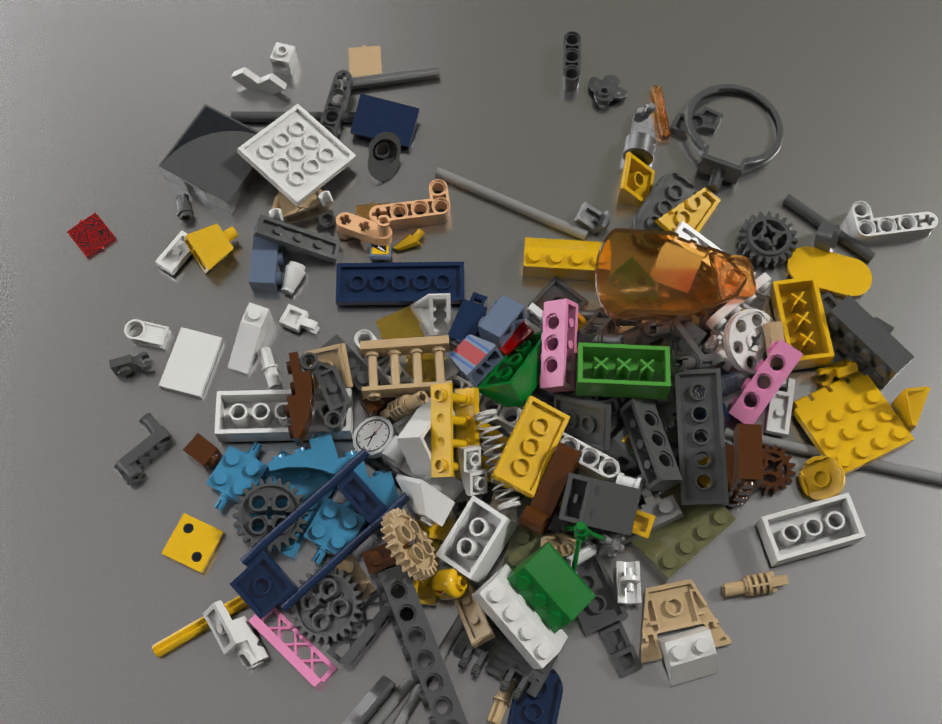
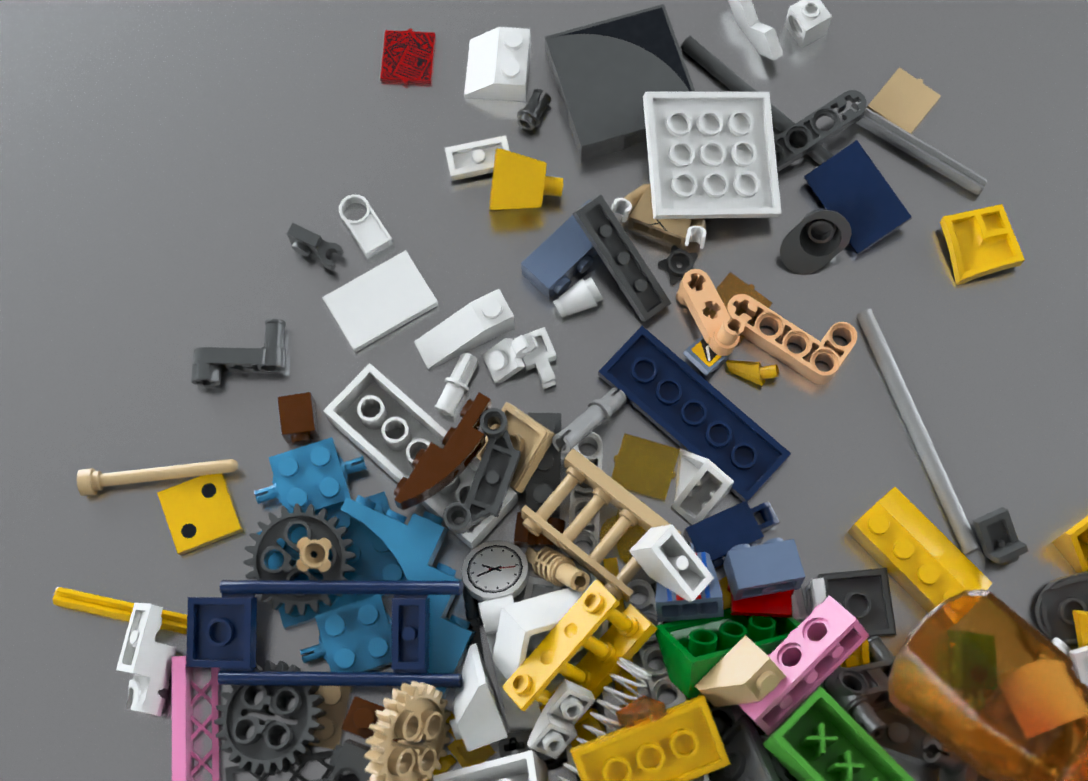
camera: 45 degrees right, 5 degrees up
none -> tan piece [77,459,238,496]
none -> tan plate [296,537,332,572]
none -> white slope [464,27,531,102]
none -> white plate [482,335,538,383]
none -> light grey pin [552,387,627,454]
none -> clear orange tile [616,695,668,726]
none -> white slope [629,525,714,602]
none -> tan slope [695,635,786,707]
none -> yellow plate [940,204,1025,285]

